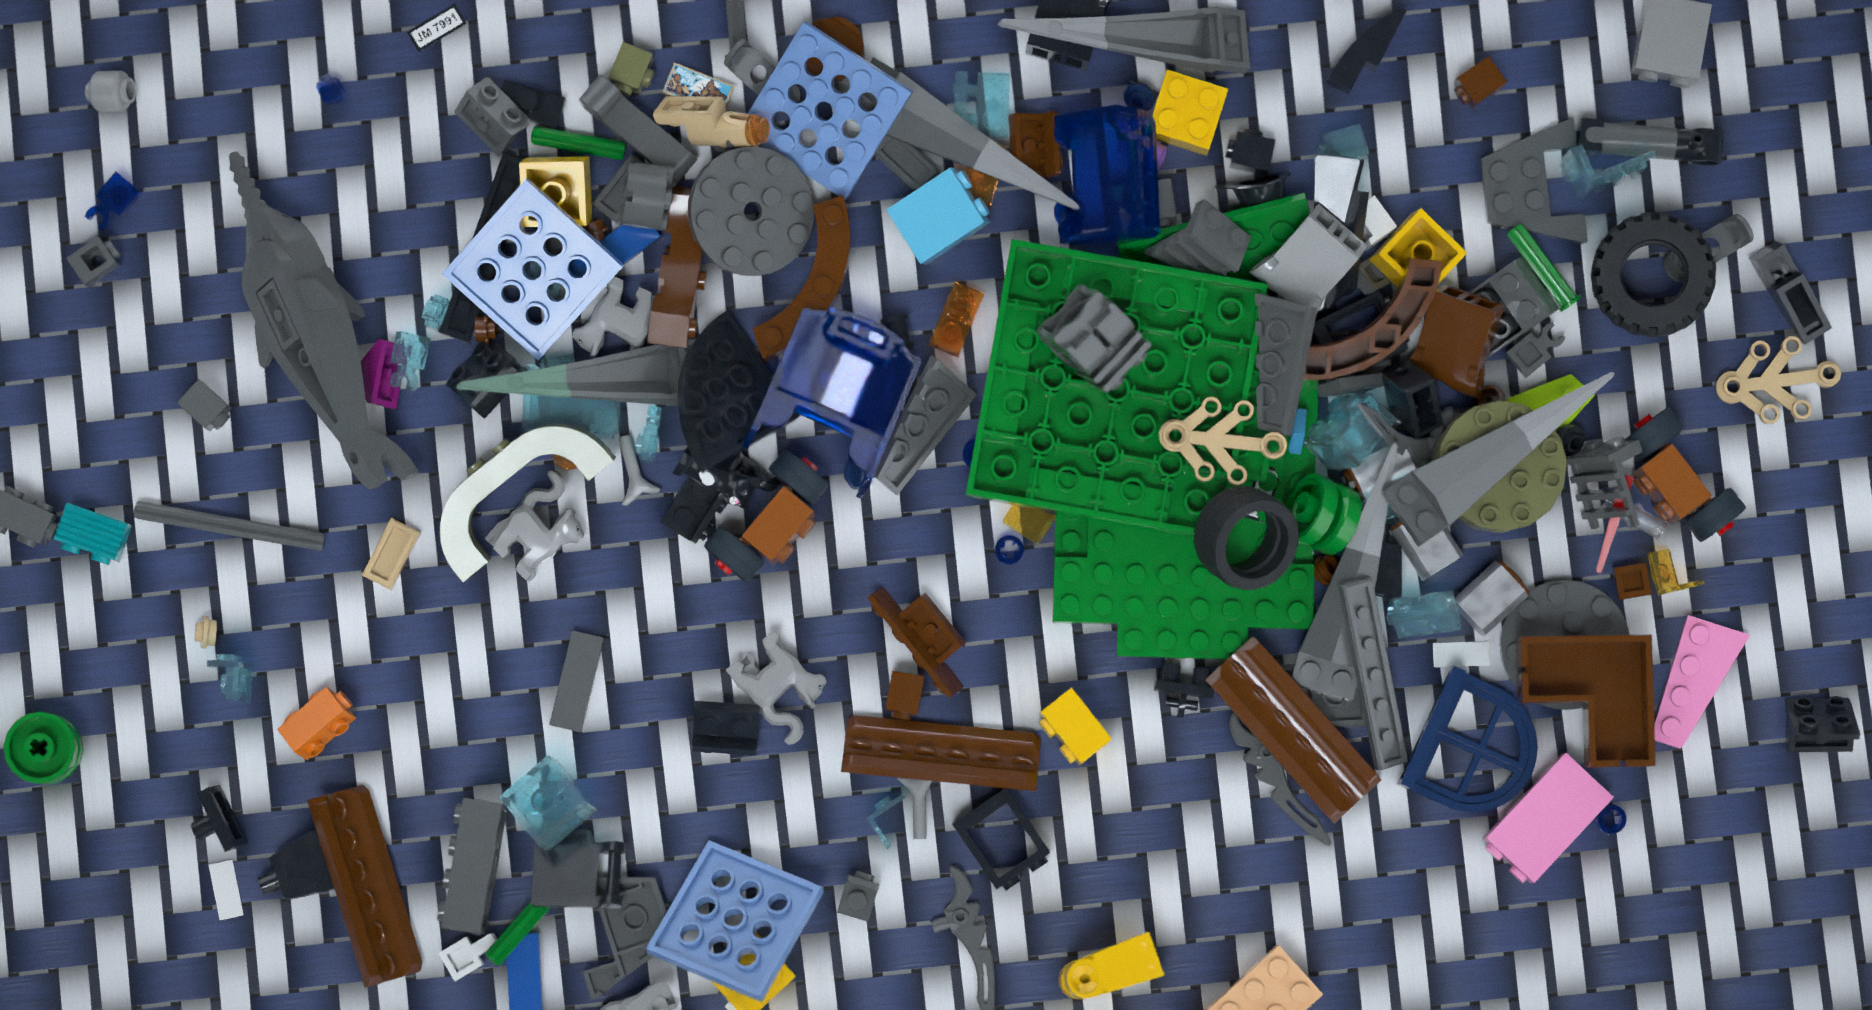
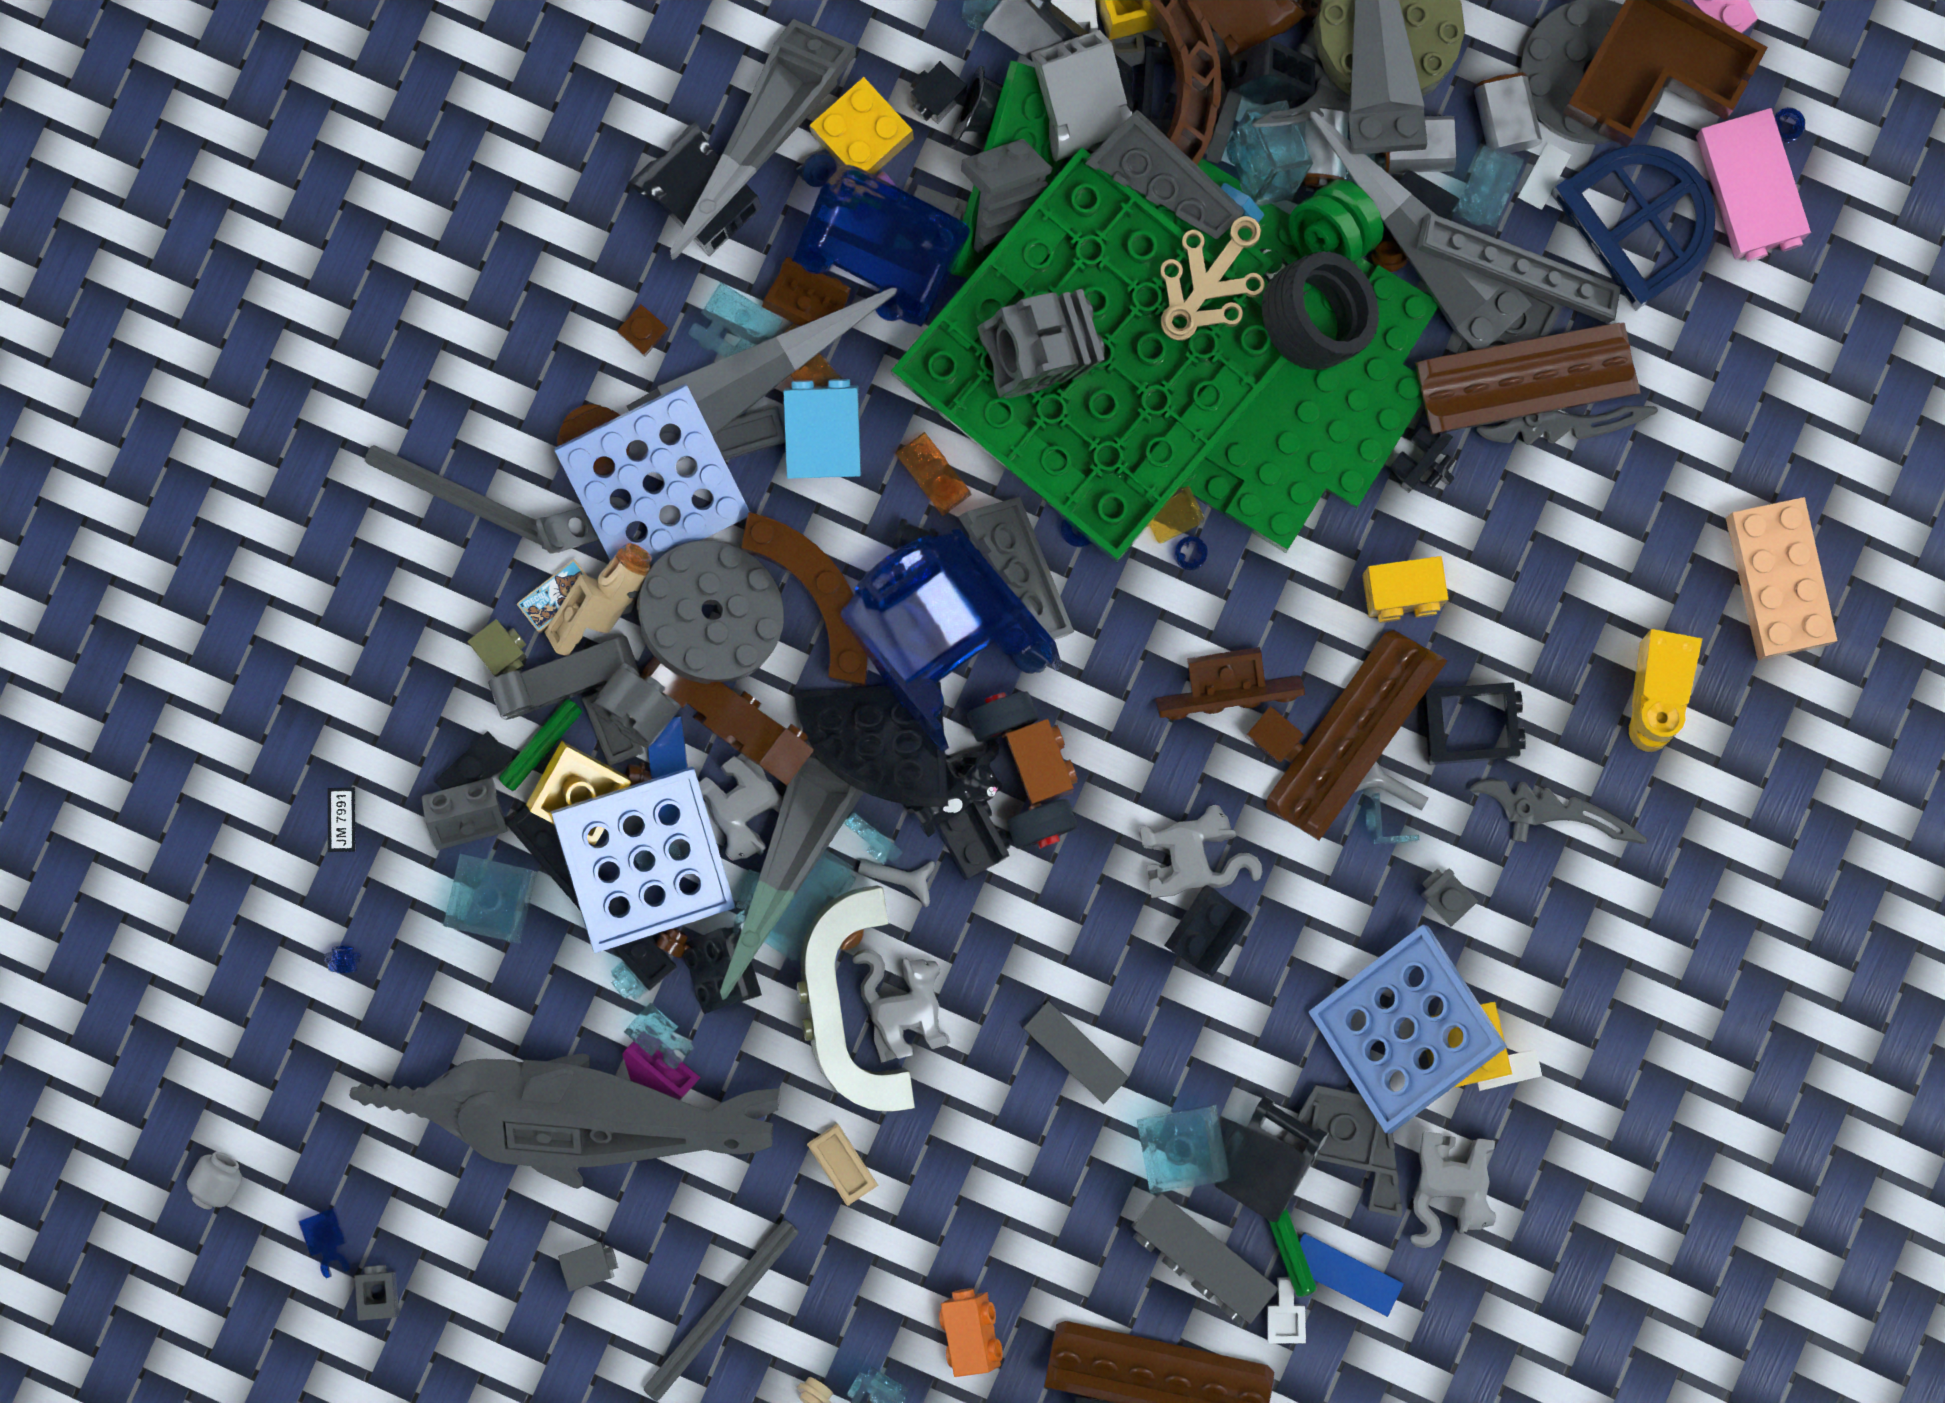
camera: 55 degrees left, 0 degrees up
none -> clear light blue brick [443,854,537,944]
none -> reddish brown plate [617,304,669,357]

